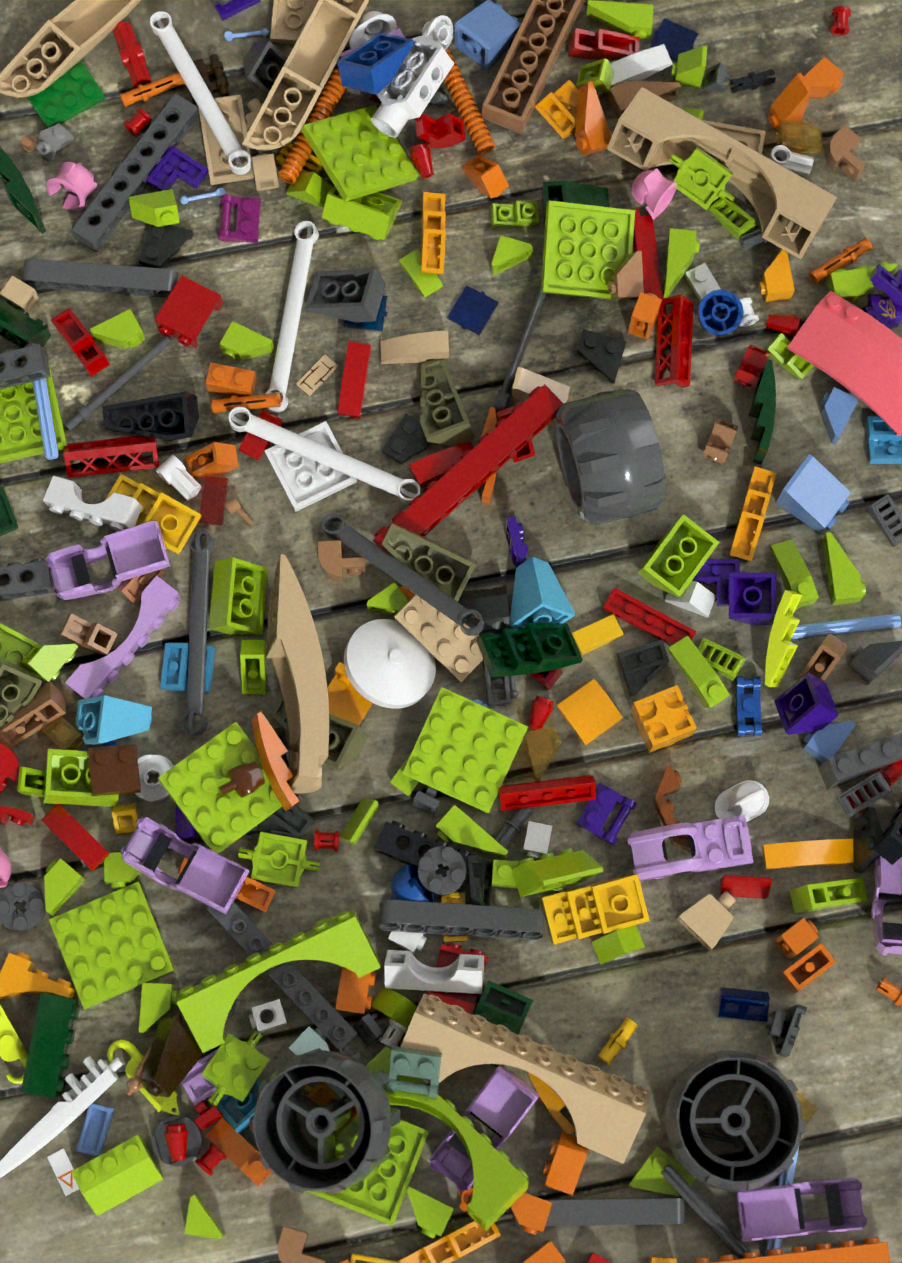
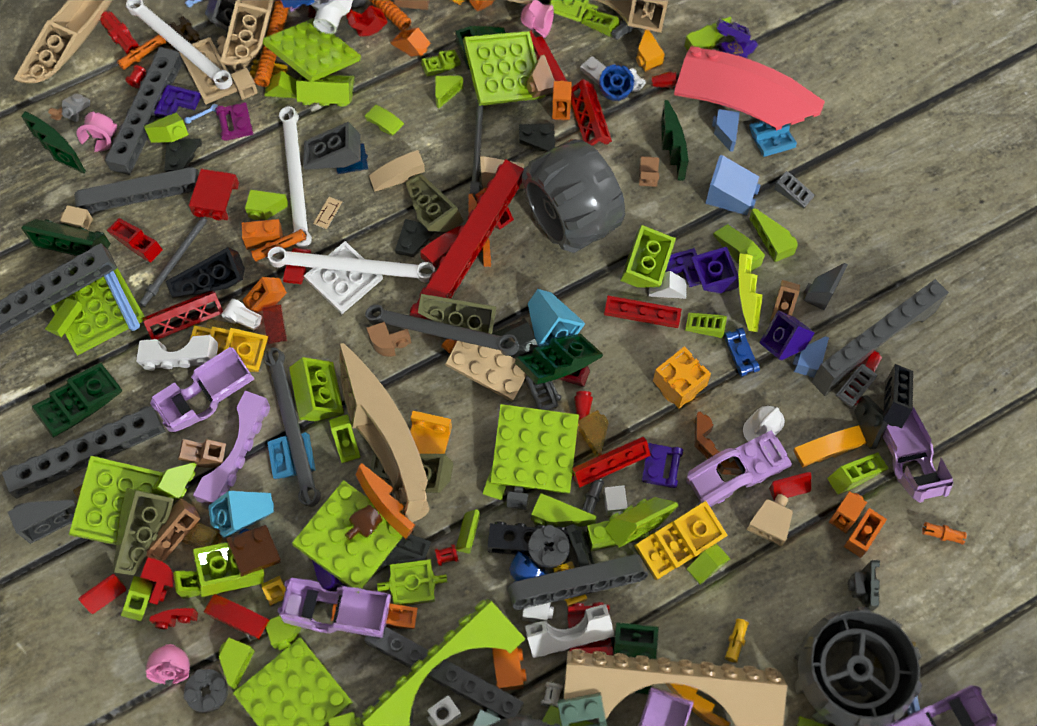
camera: 15 degrees left, 10 degrees down
green plate [26,61,105,128] -> none
lime slope [90,309,145,349] -> none
nougat plate [118,568,166,605] -> none
white plate [135,754,174,803] -> none
medium nougat hand [225,499,254,525] -> none
red slope [338,341,372,418] -> none
white dish [344,619,436,709] -> none
dark grey tile [353,1013,386,1046] -> none
lime slope [367,582,408,615] -> none
lime slope [371,985,418,1029] -> none
red cone [409,143,434,179] -> none
light orange slope [421,192,446,275] -> none
clear blue piece [447,285,499,336] -> none
dark purple plate [505,516,528,568] -> none
light orange slope [556,678,623,745] -> none
yellow tile [572,614,624,656] -> none
pearl dark grey wing [617,639,670,696] -> none
lime slope [663,228,700,298] -> none
lime slope [667,636,730,708] -> none
clear blue slope [718,987,770,1022] -> none
light orange slope [729,466,777,561] -> none
red brick [734,344,771,390] -> none
lime slope [765,333,814,380] -> none
light blue axle [792,614,901,639] -> none
orange pin [809,237,872,284] -> none

